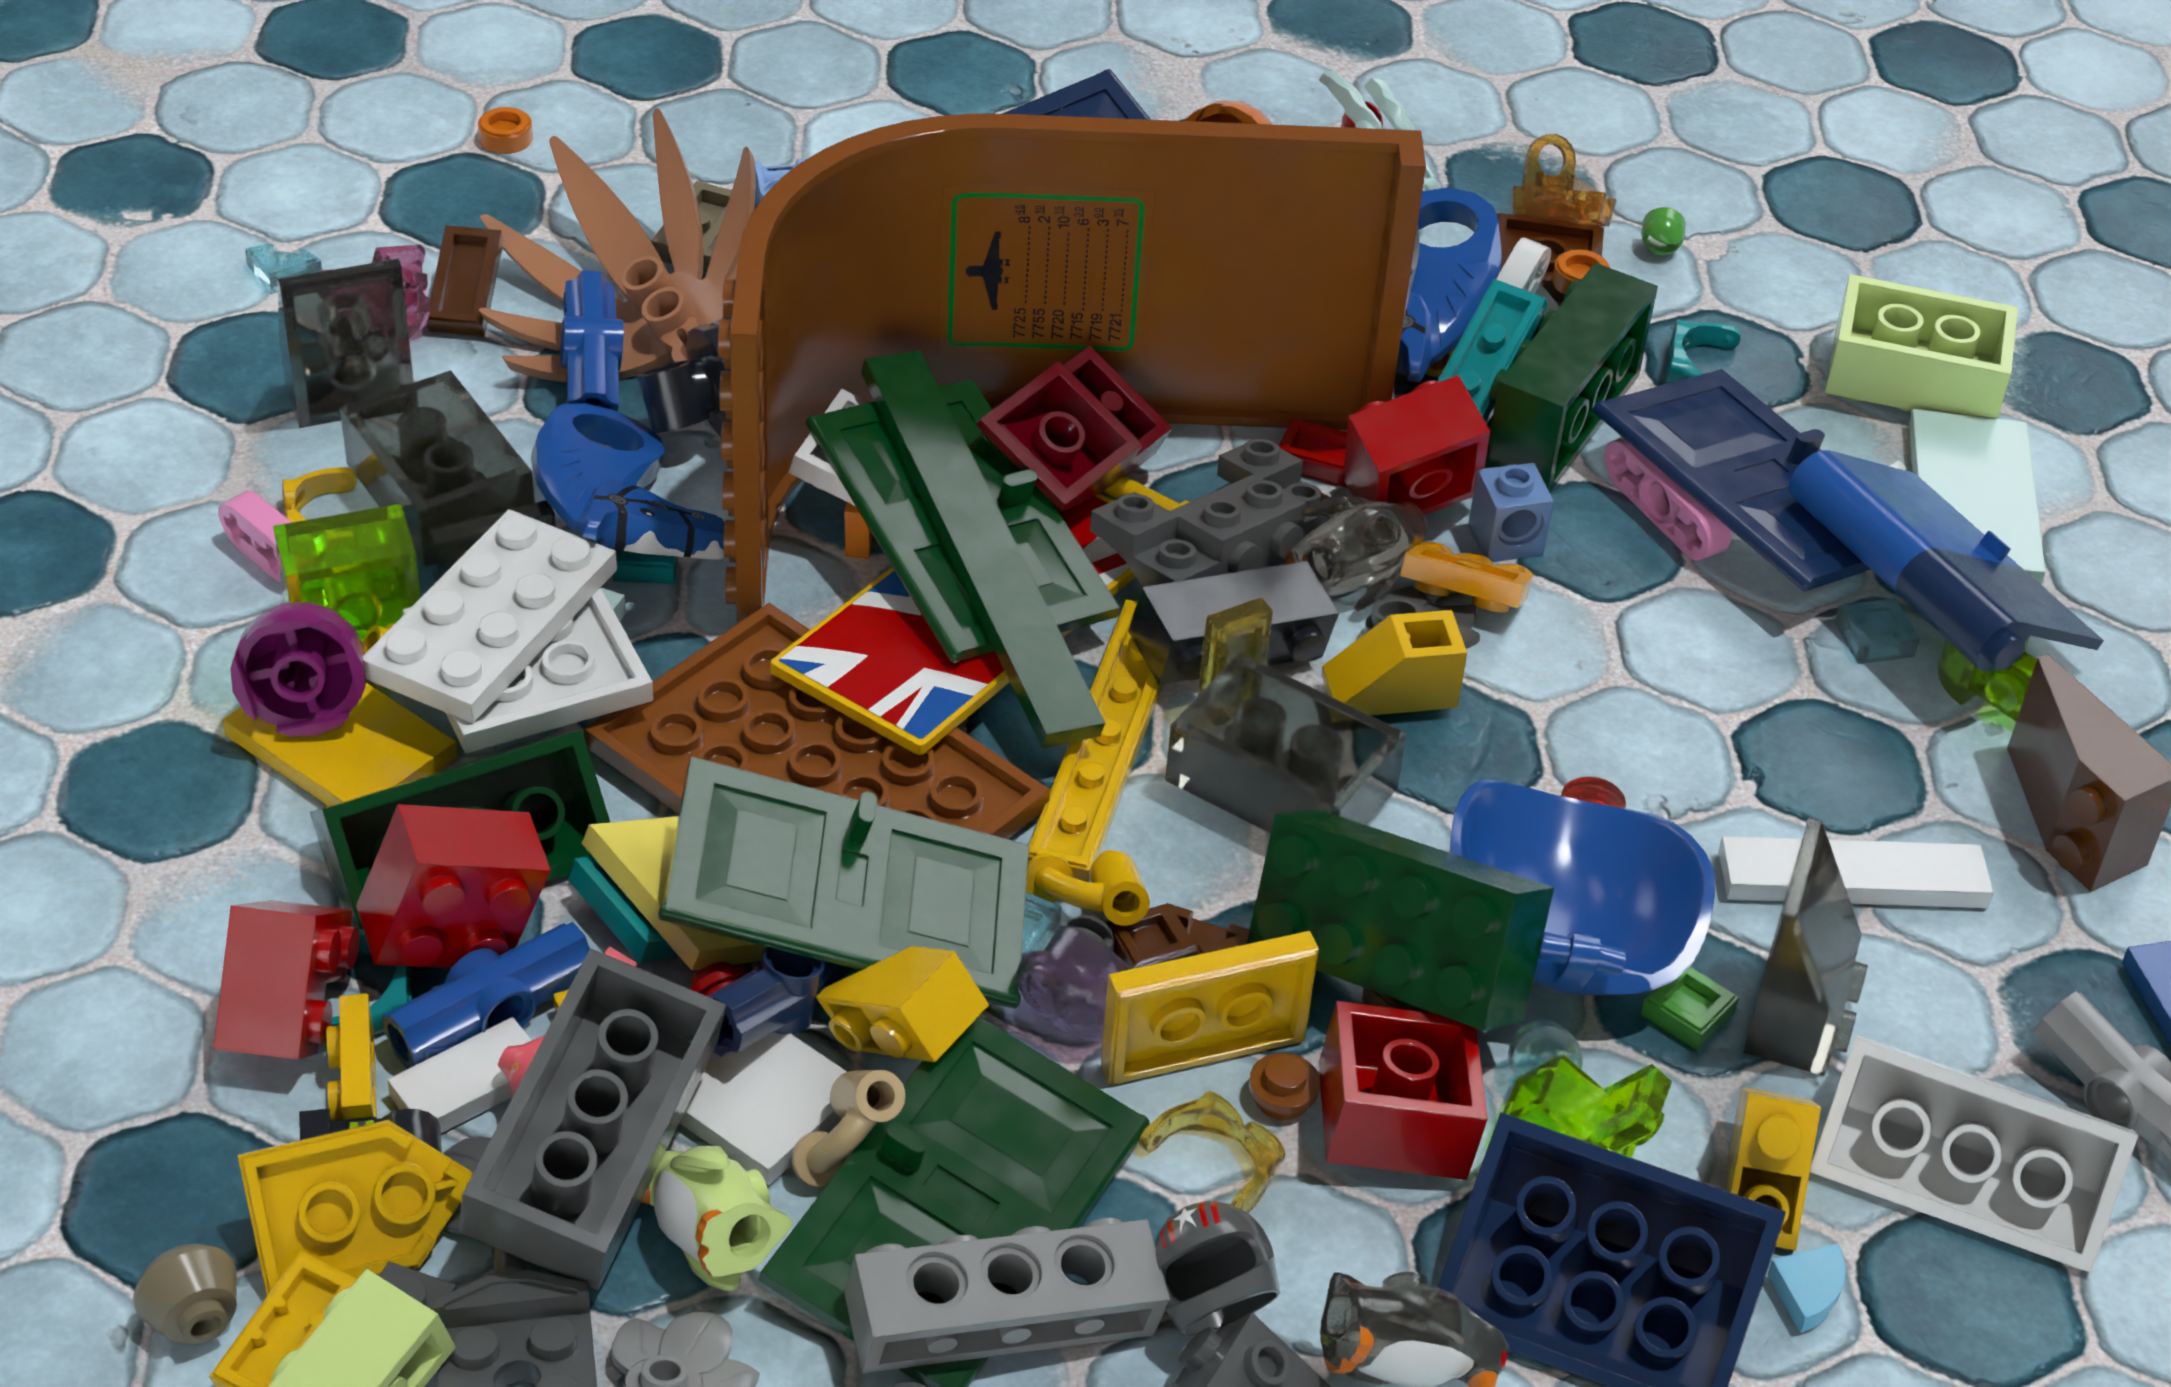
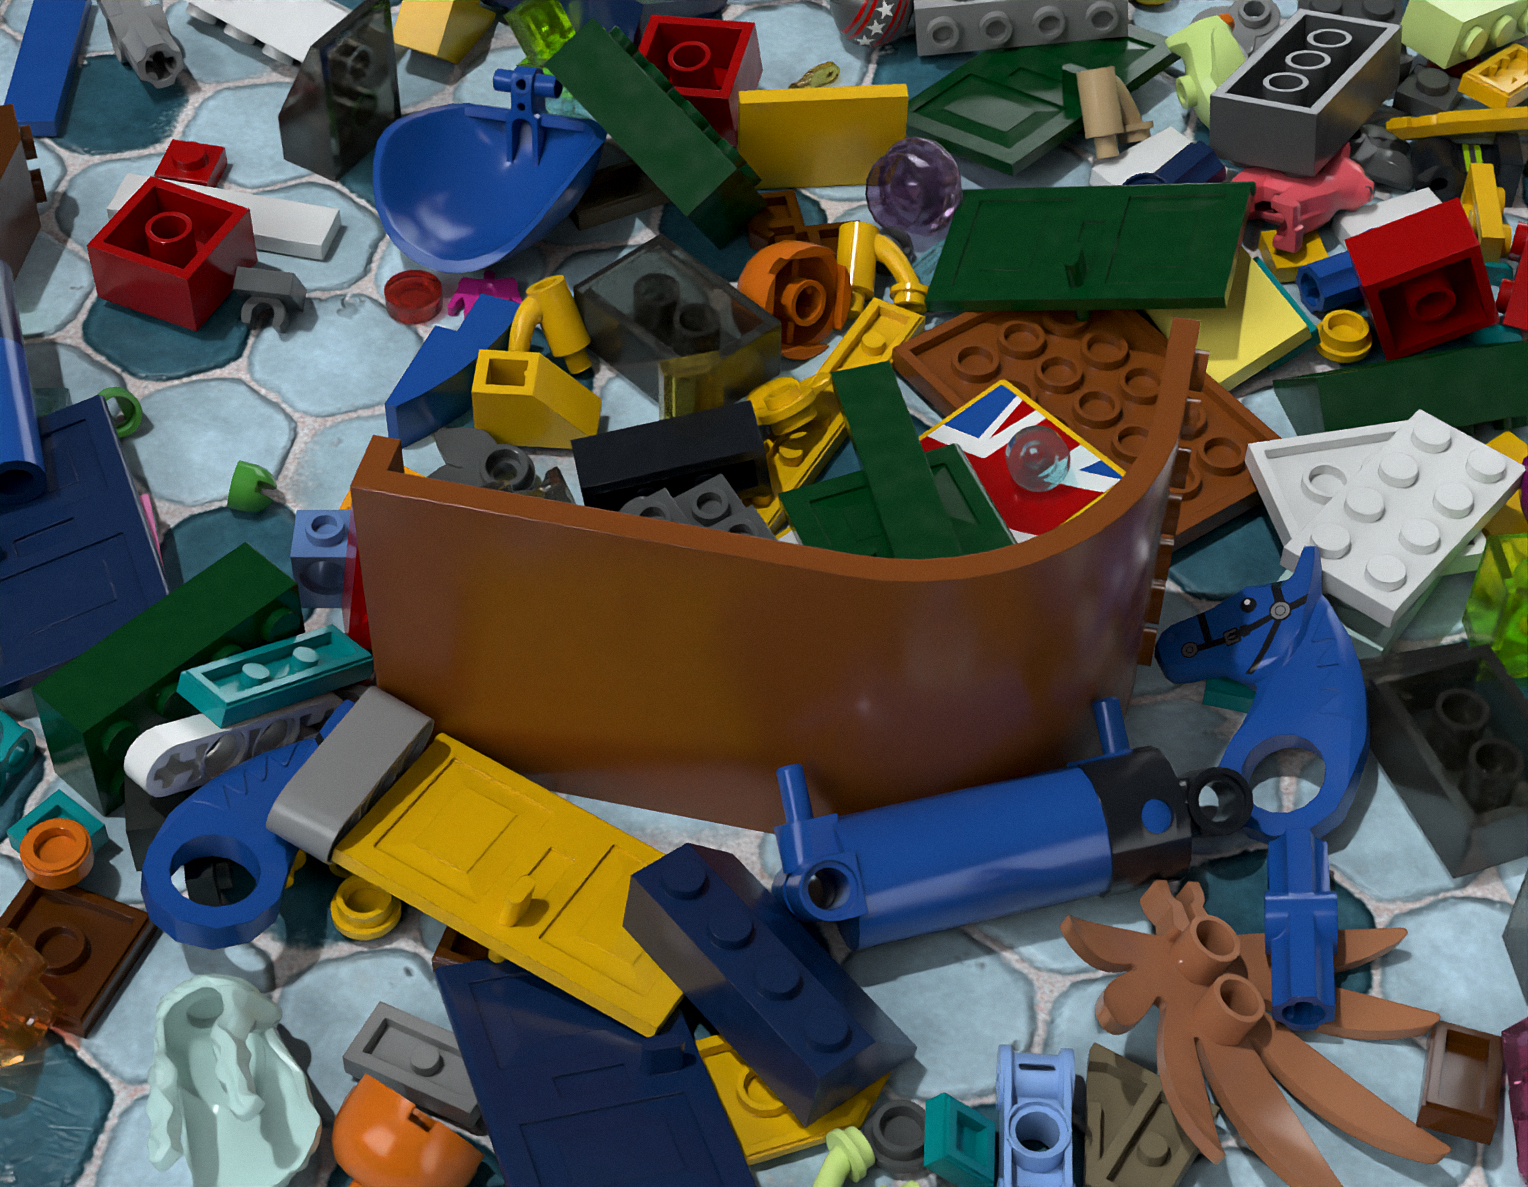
camera: 165 degrees left, 5 degrees up
yellow slope [816,946,989,1062] -> none
none -> red brick [87,176,258,332]
none -> bright green hinge [97,387,142,438]
none -> red plate [154,139,228,188]
none -> bright green hinge [227,460,277,513]
none -> dark grey tile [233,266,307,333]
none -> blue slope [384,293,520,449]
none -> yellow plant [508,275,592,374]
none -> orange cylinder [735,240,852,360]
none -> yellow plate [746,372,833,435]
none -> clear light blue tile [1005,425,1071,492]
none -> yellow plate [1314,310,1372,363]

